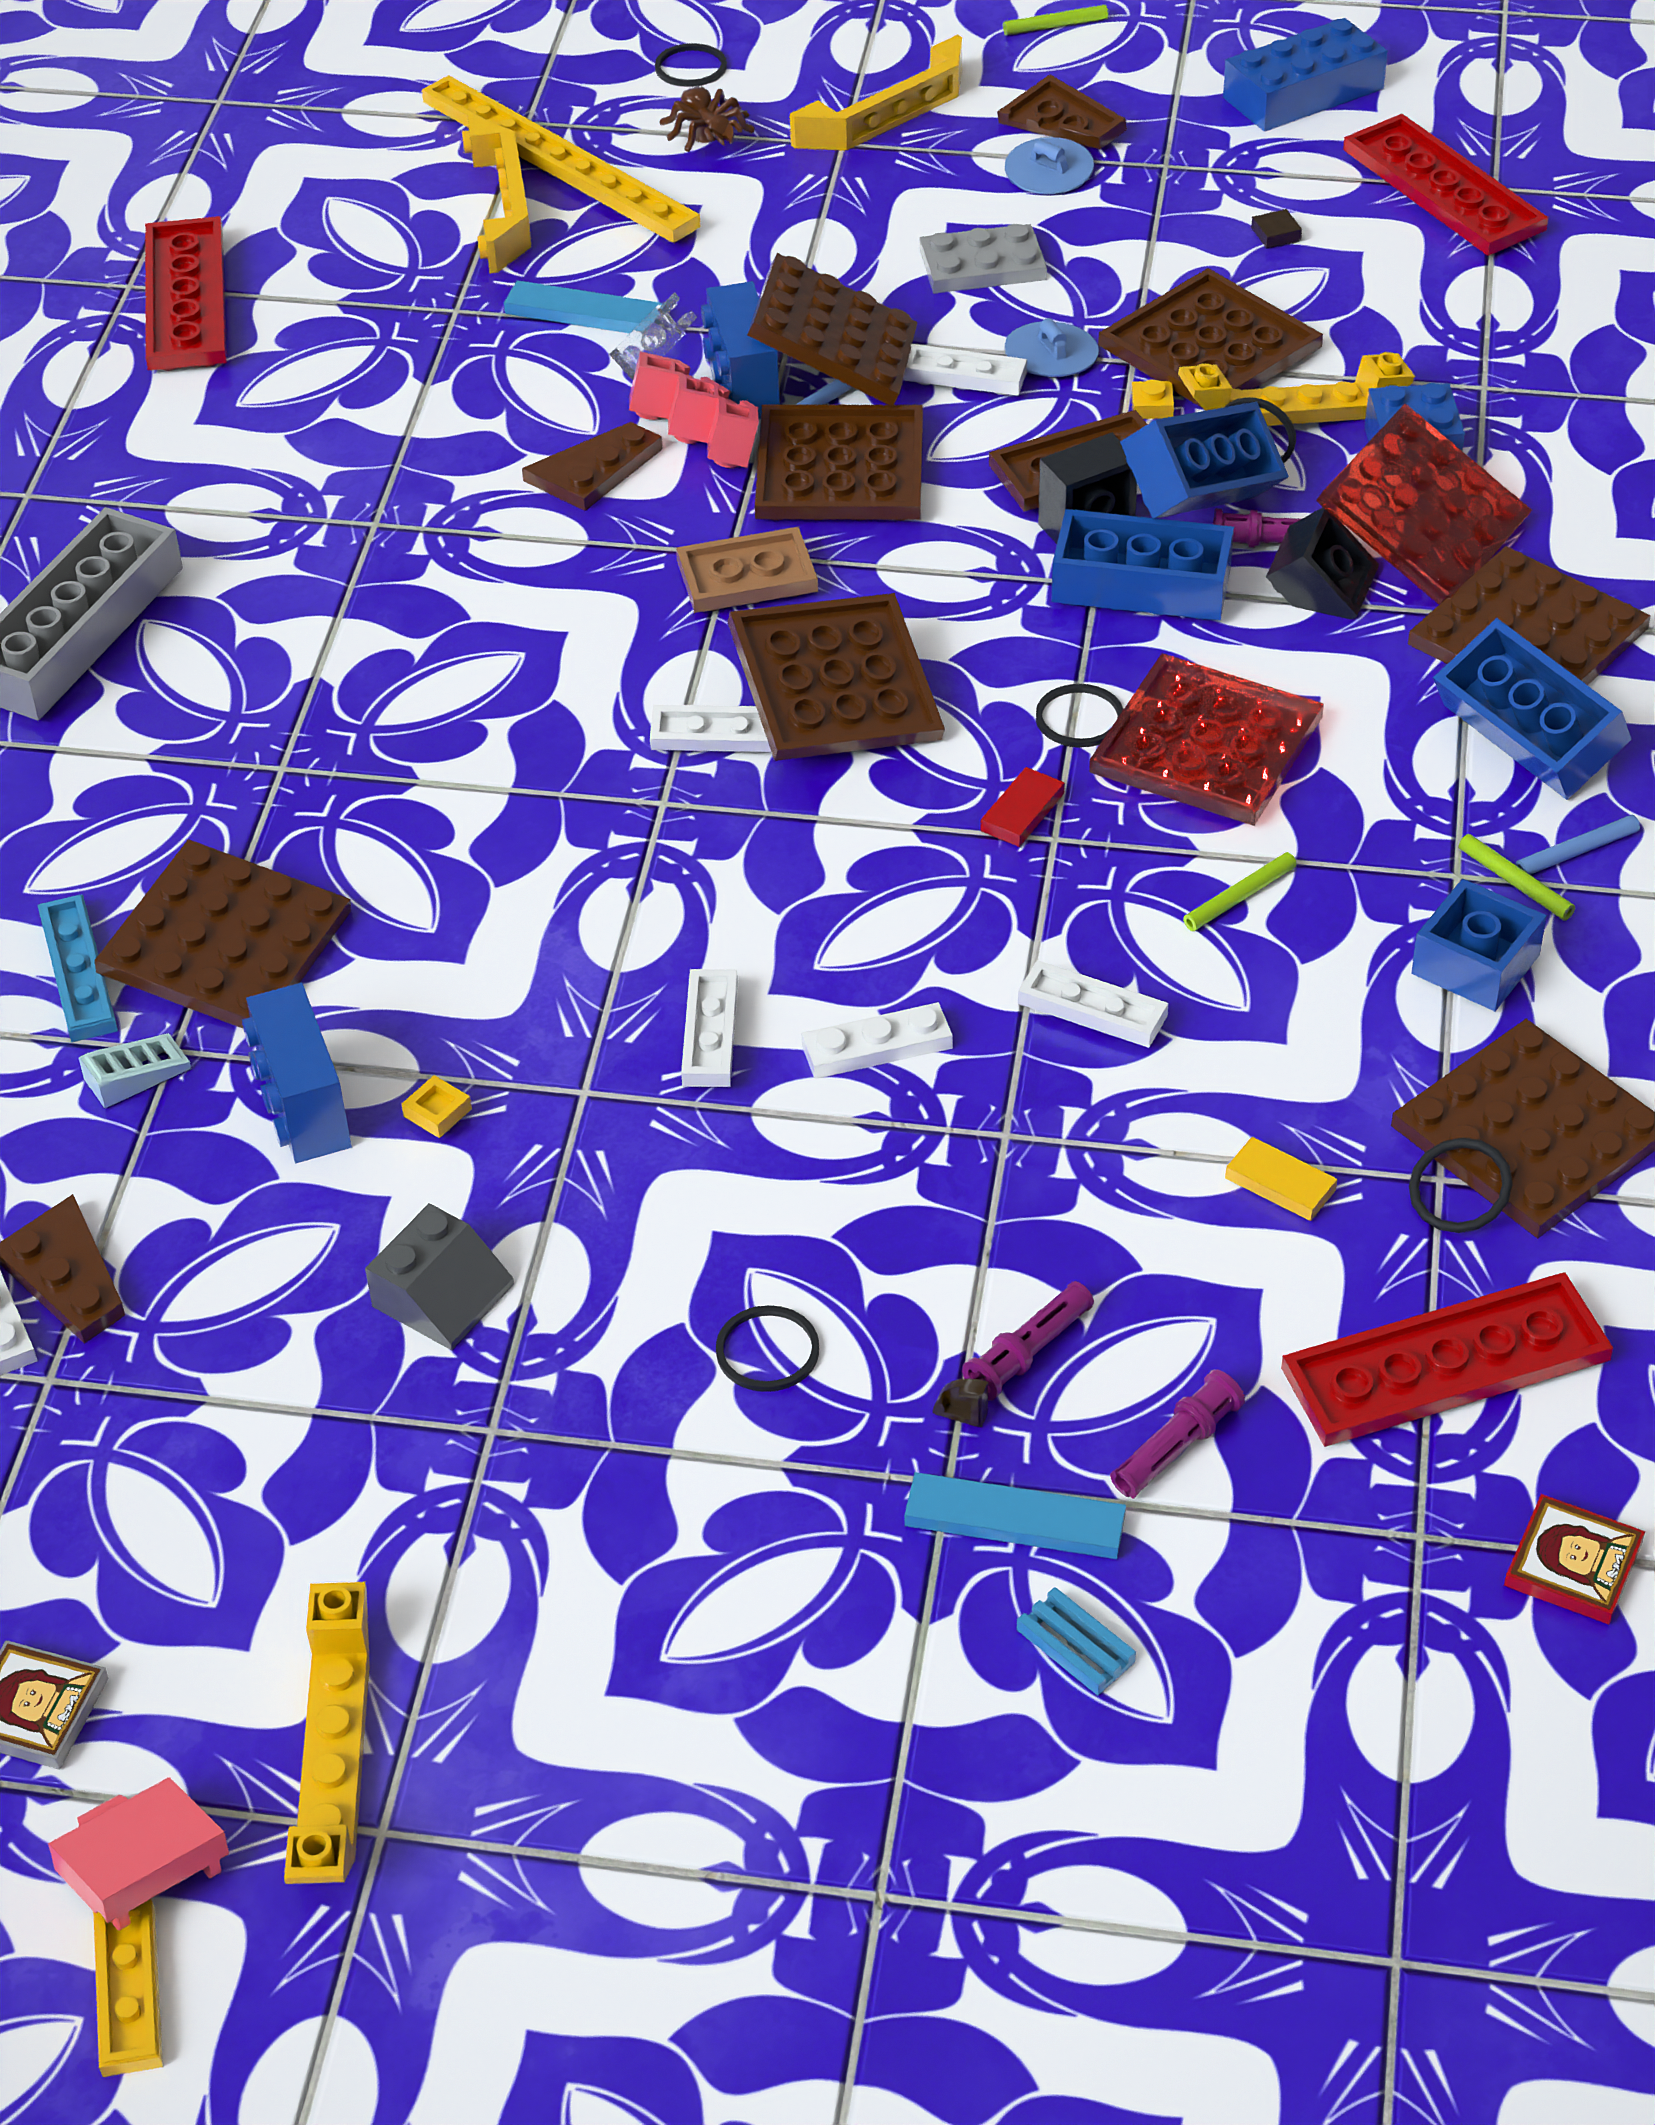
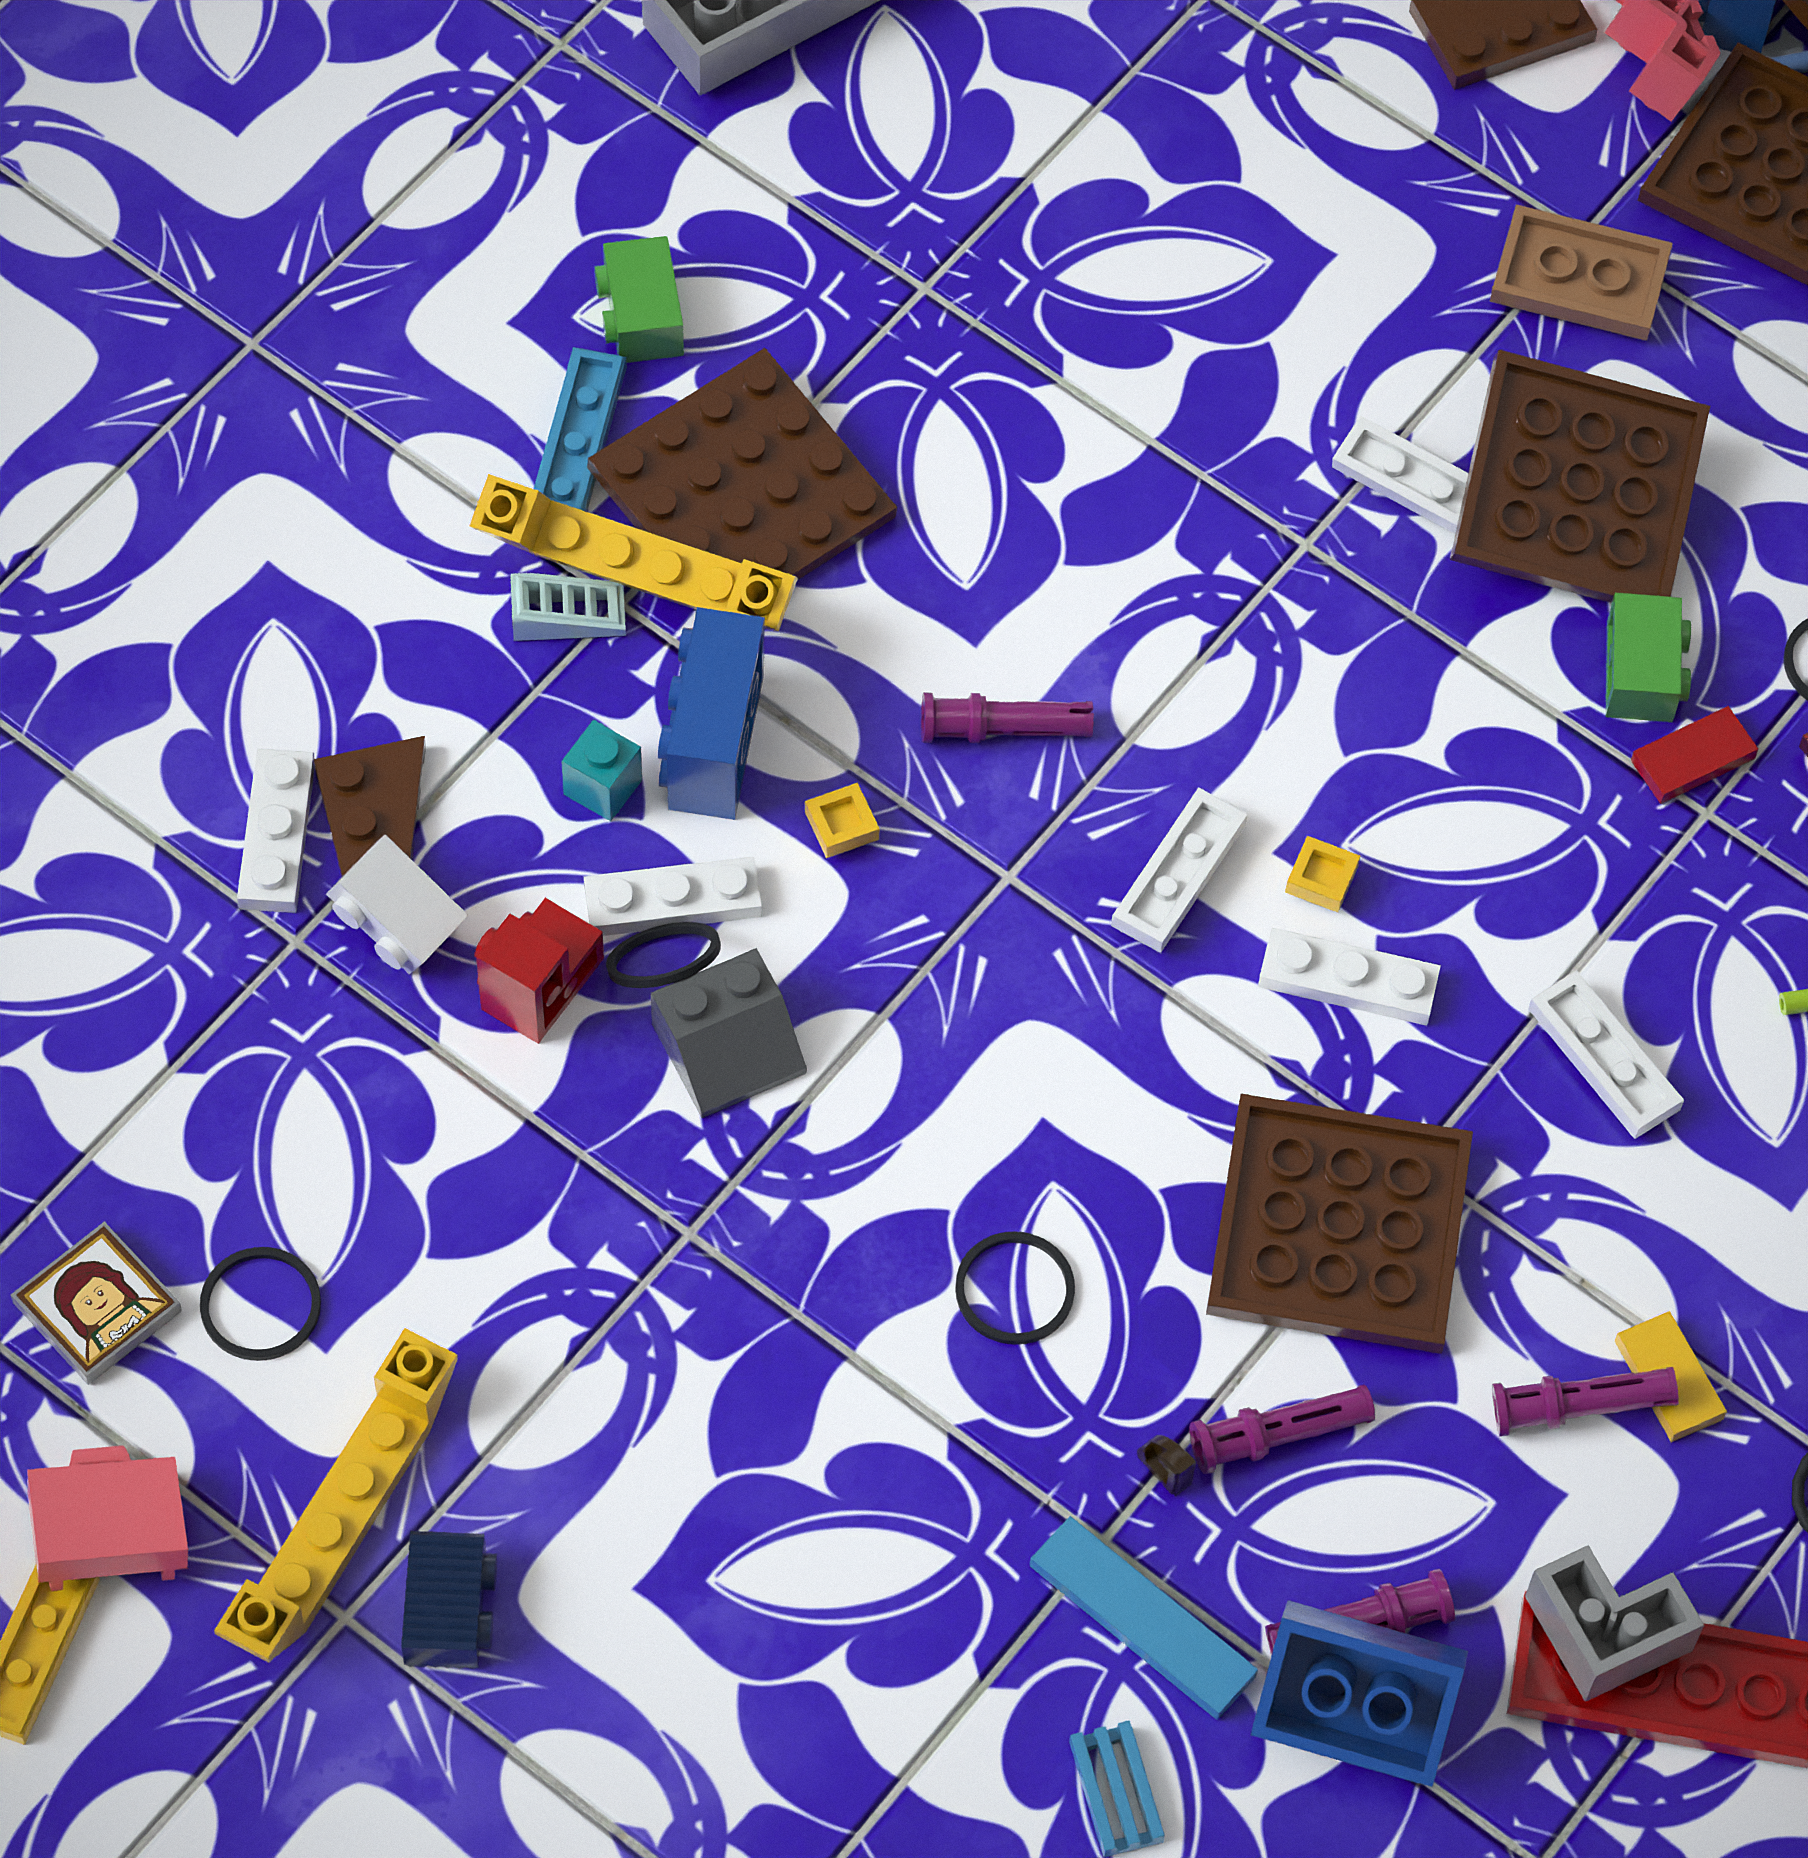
camera: 25 degrees right, 15 degrees up
none -> black piece [200,1247,321,1361]
none -> white brick [326,835,469,974]
none -> dark blue brick [401,1531,497,1669]
none -> yellow slope [469,474,798,632]
none -> red brick [474,897,604,1044]
none -> teal brick [562,719,642,822]
none -> white plate [584,856,762,936]
none -> bright green brick [594,236,684,363]
none -> black piece [606,922,721,988]
none -> magenta pin [921,692,1094,743]
none -> reddish brown plate [1206,1093,1473,1354]
none -> blue brick [1251,1600,1468,1787]
none -> yellow plate [1285,836,1360,913]
none -> magenta pin [1491,1367,1679,1437]
none -> light grey brick [1525,1545,1704,1702]
none -> bright green brick [1605,593,1691,722]

